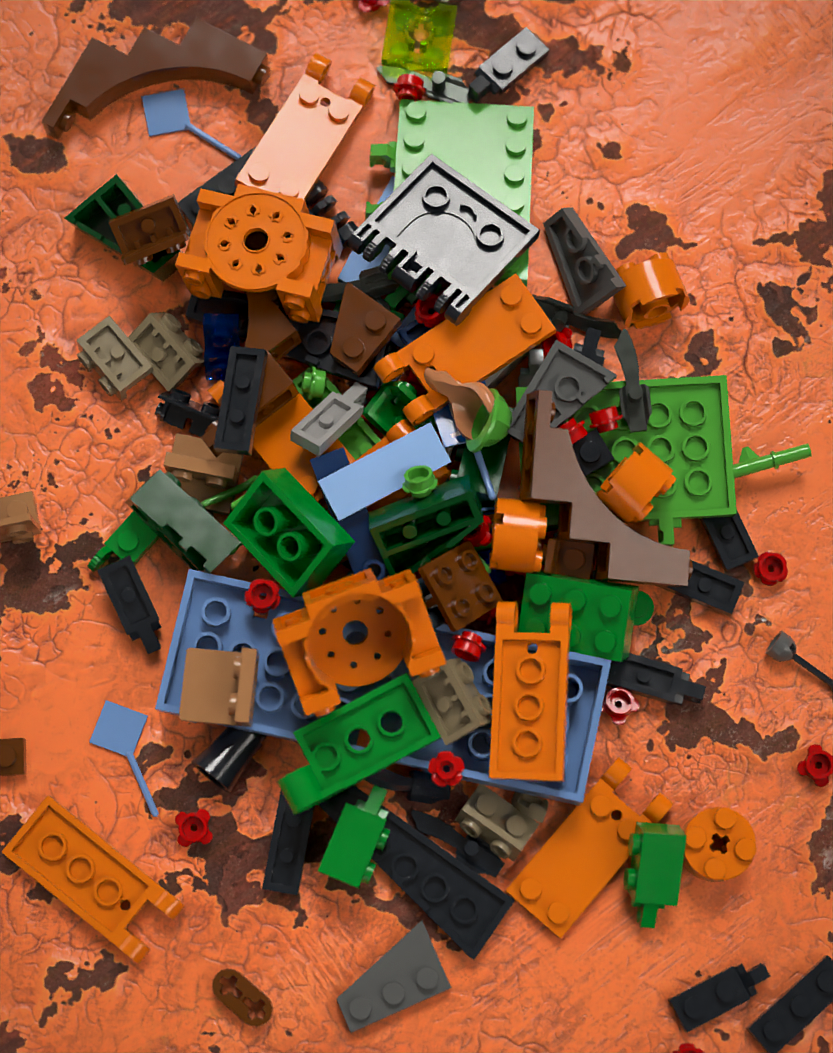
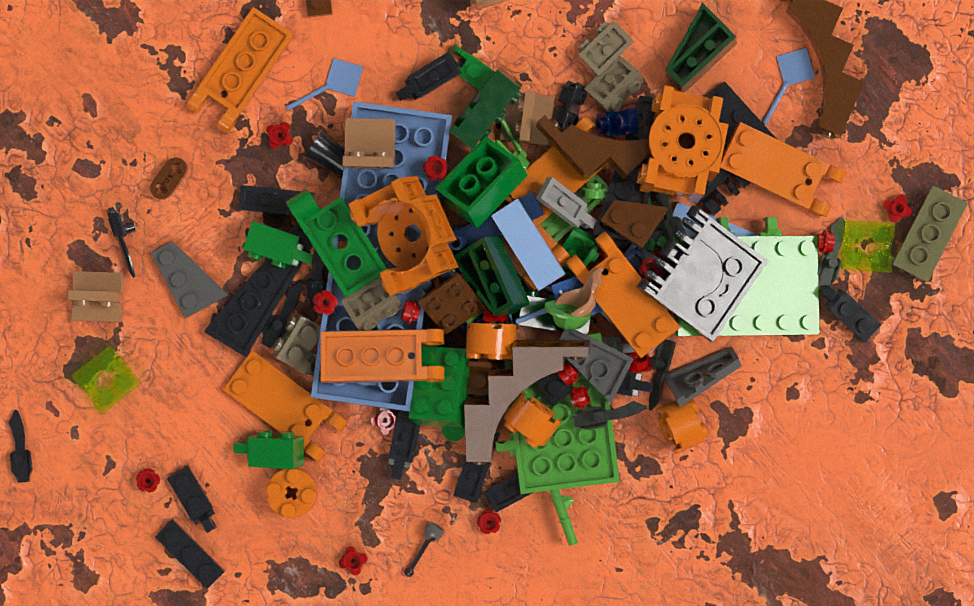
camera: 90 degrees right, 10 degrees up
reddish brown bracket [109,194,191,266] -> none
black plate [214,346,268,456] -> none
bright green plate [402,465,438,498] -> none

